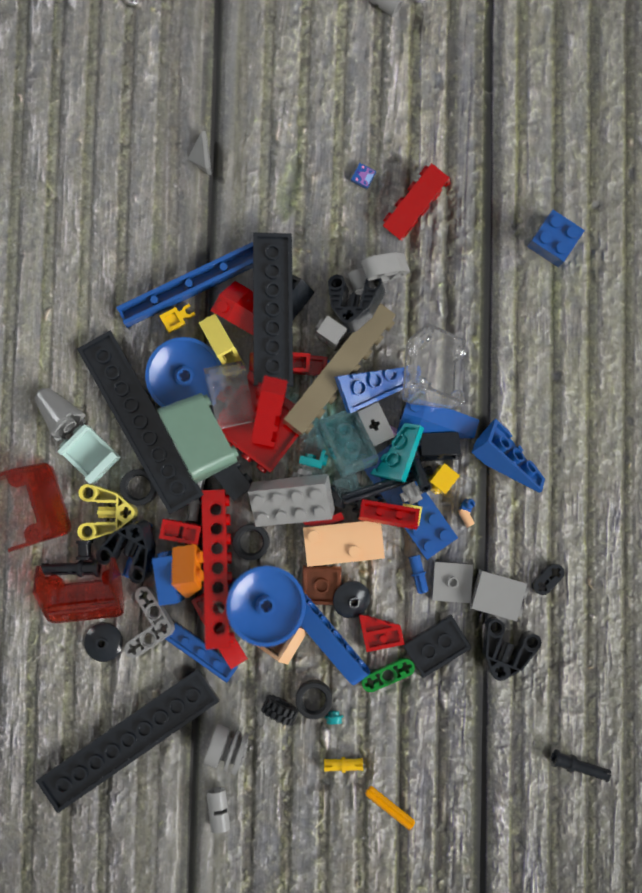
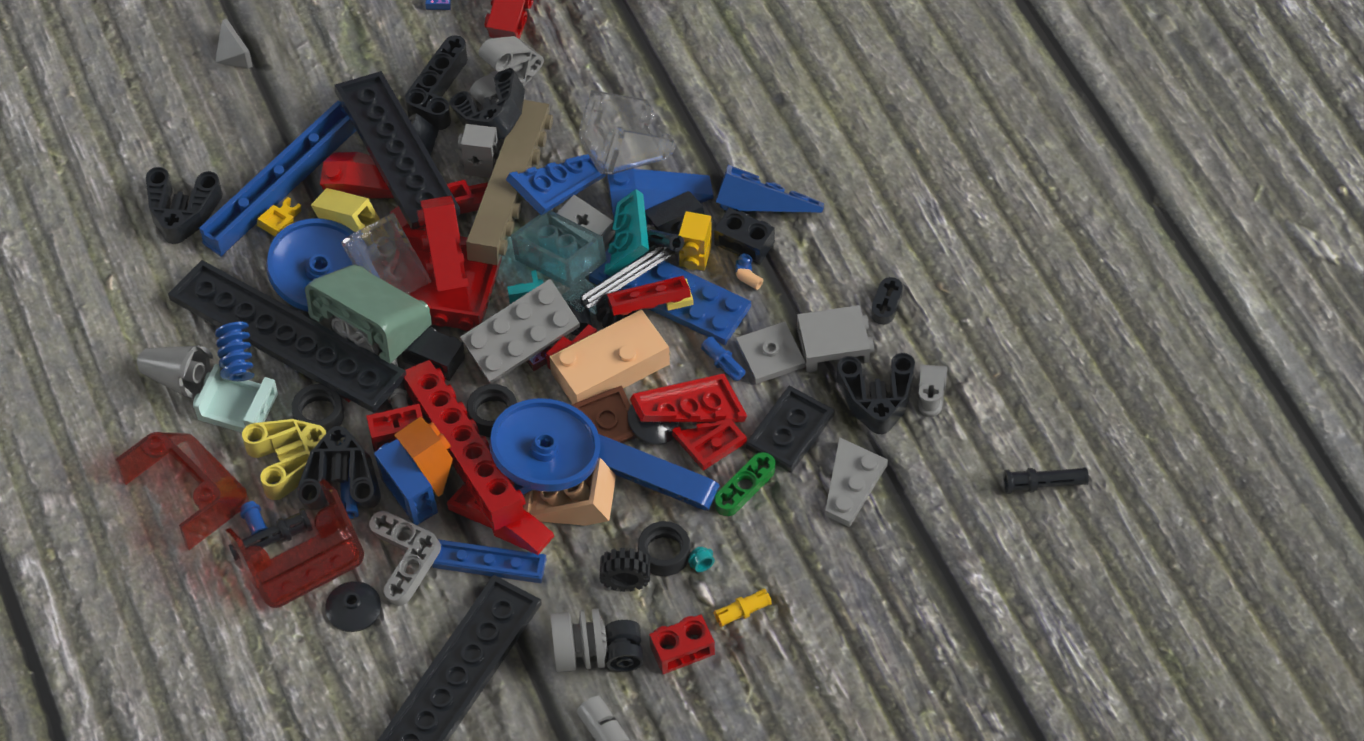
camera: 20 degrees left, 30 degrees down
black bush [76,540,94,560] -> none
light orange axle [365,786,415,830] -> none
light grey gear [399,482,423,505] -> none
none -> black connector [146,167,223,244]
none -> blue piece [215,322,255,381]
none -> blue pin [240,501,268,535]
none -> black beam [405,35,468,130]
none -> black wheel [605,620,643,672]
none -> red wing [630,373,747,422]
none -> red brick [649,614,715,674]
none -> black brick [714,208,775,265]
none -> light grey wing [825,437,888,527]
none -> light grey piece [918,364,947,417]

